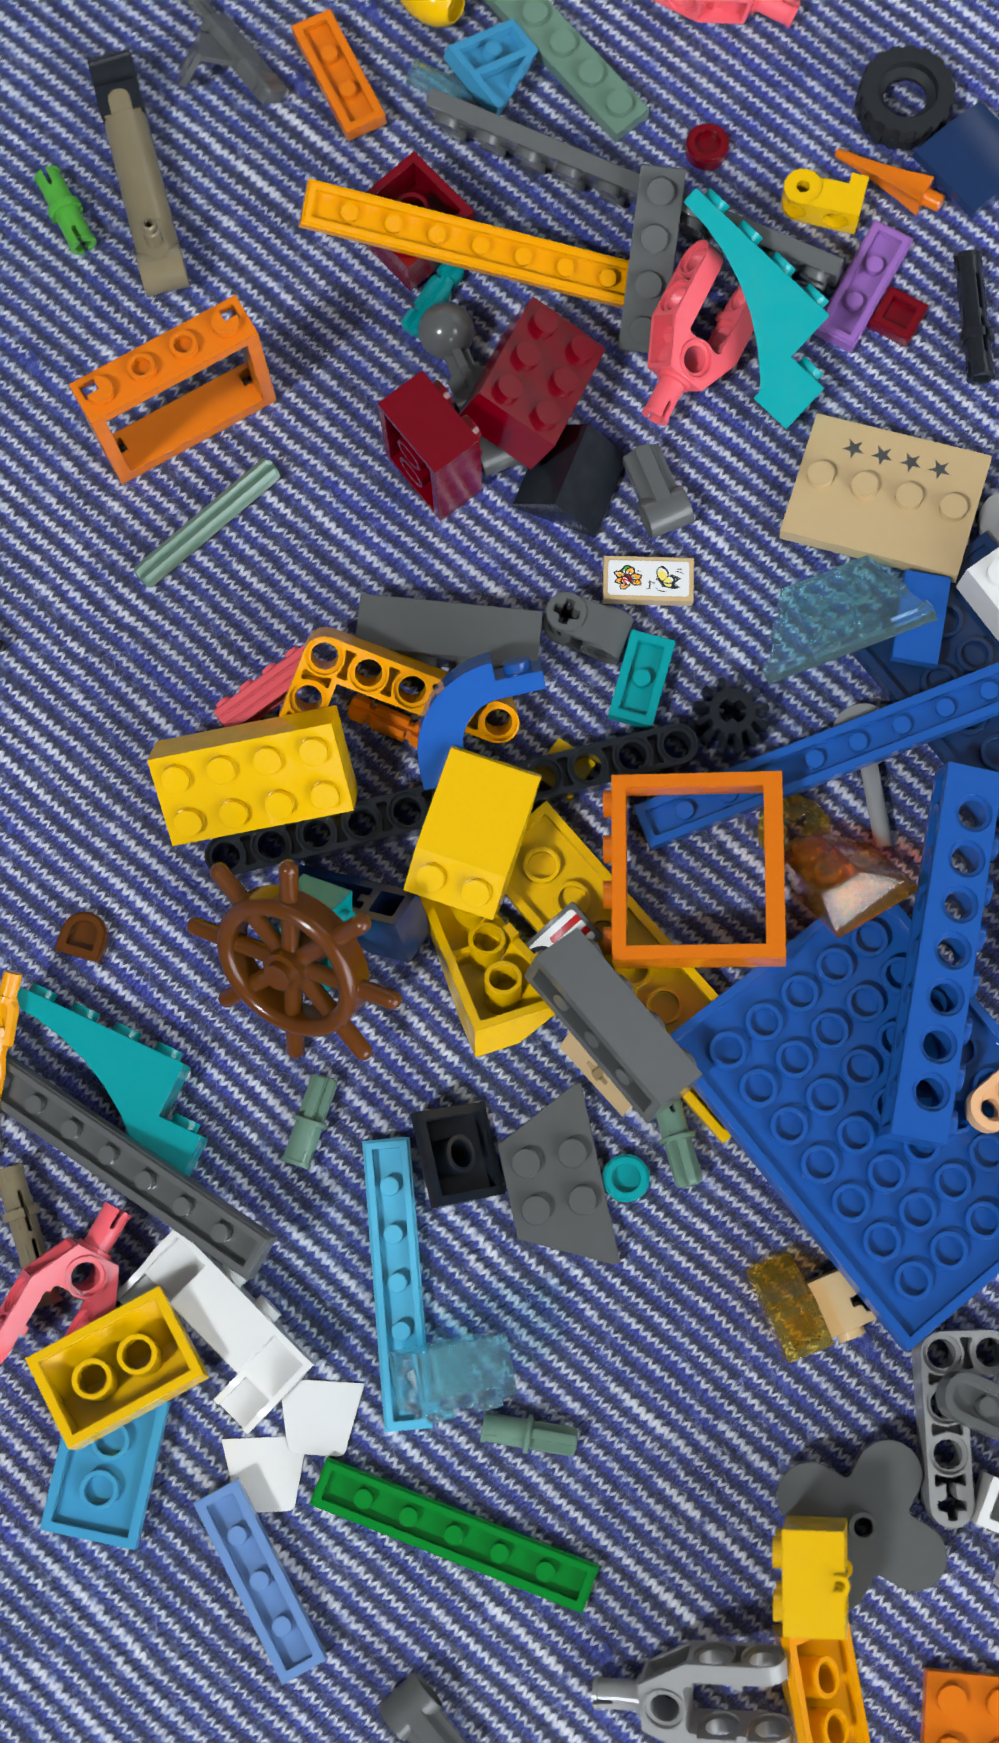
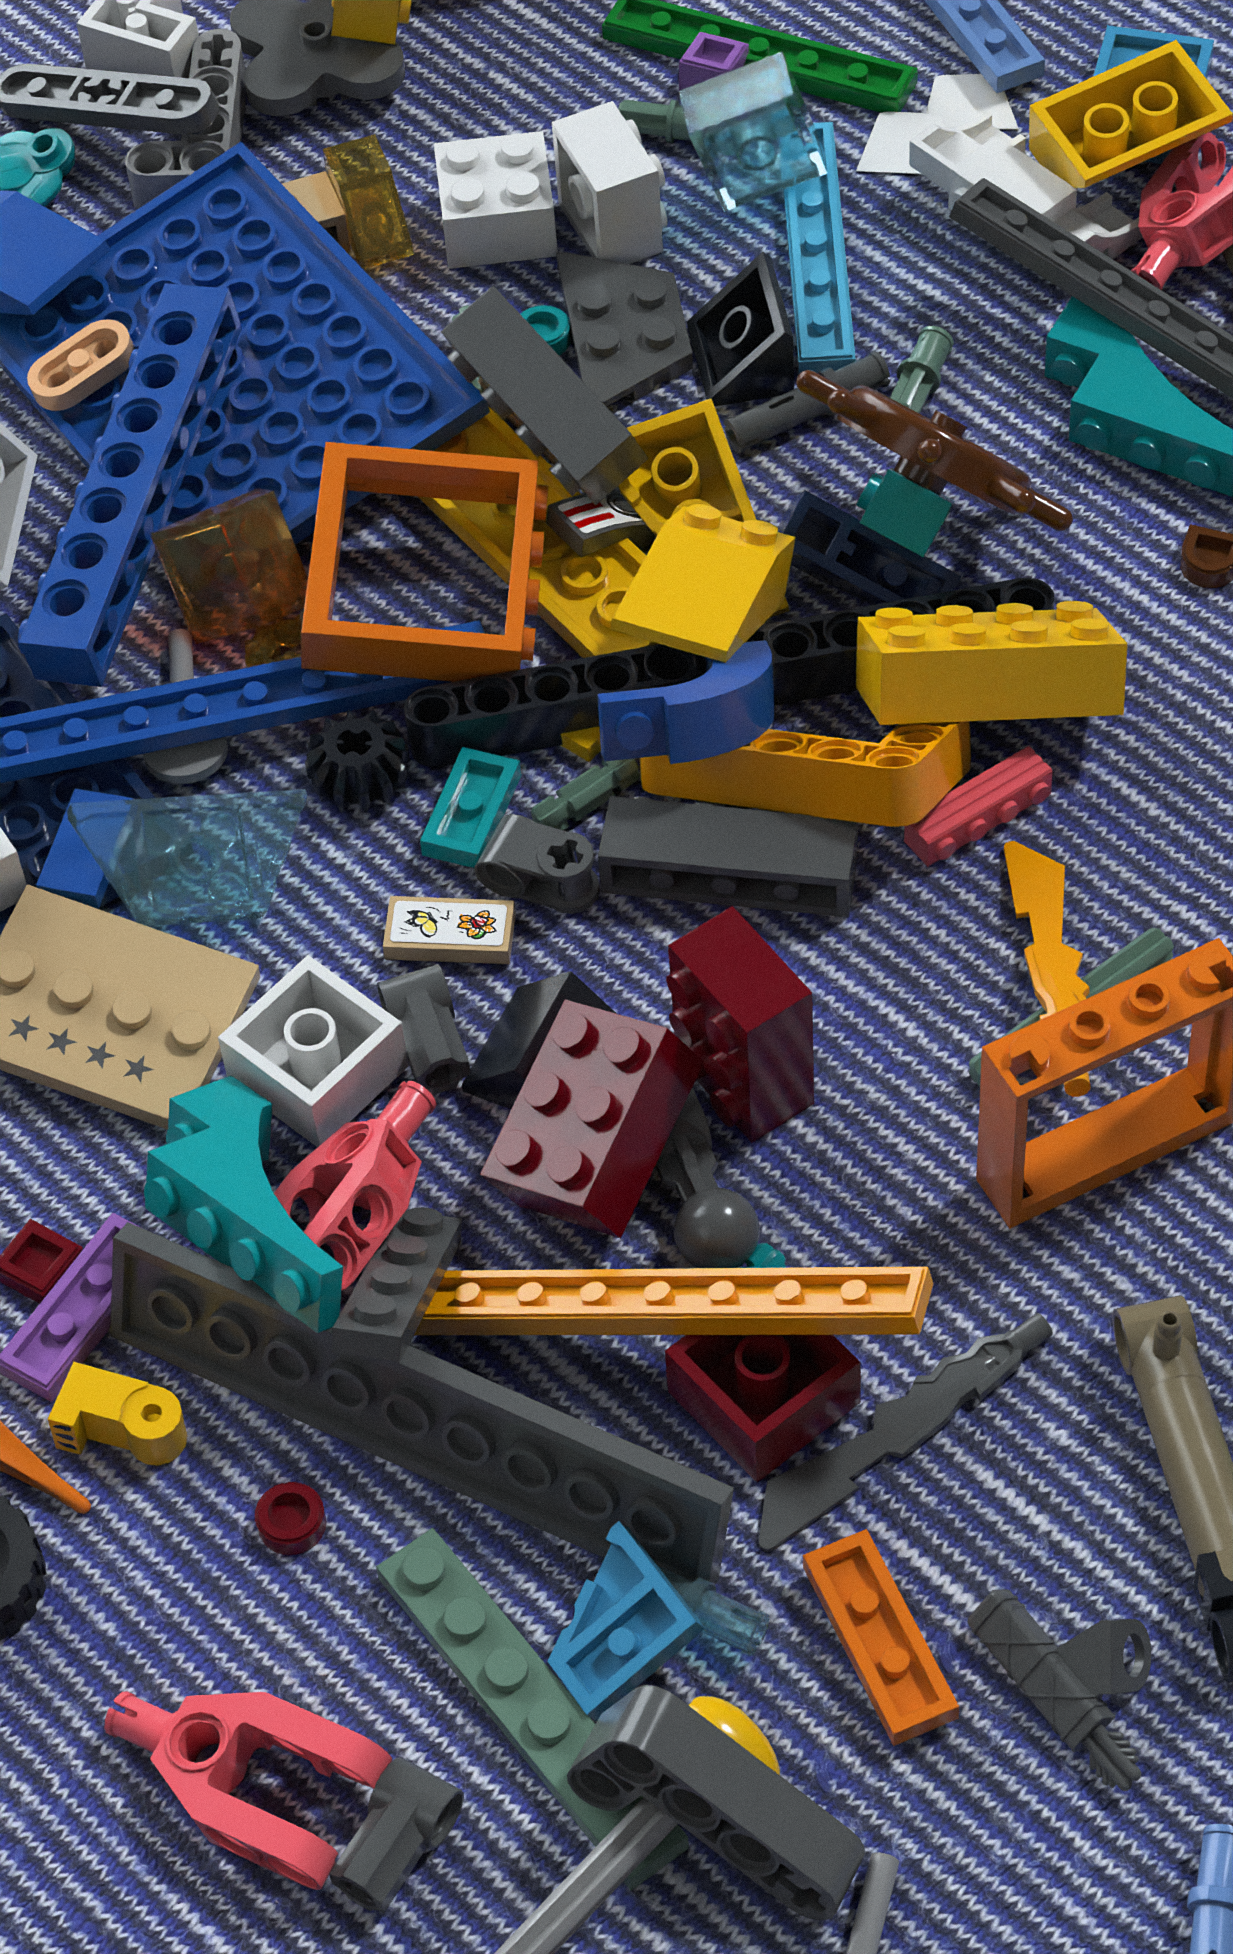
camera: 175 degrees left, 25 degrees down
none -> white brick [218,955,409,1147]
none -> white brick [434,131,558,269]
none -> sand green axle [531,759,640,830]
none -> white brick [552,101,668,264]
none -> medium lavender slope [679,32,749,105]
none -> dark grey pin [724,351,890,454]
none -> dark grey sword [759,1313,1053,1552]
none -> light orange sword [1004,841,1091,1097]

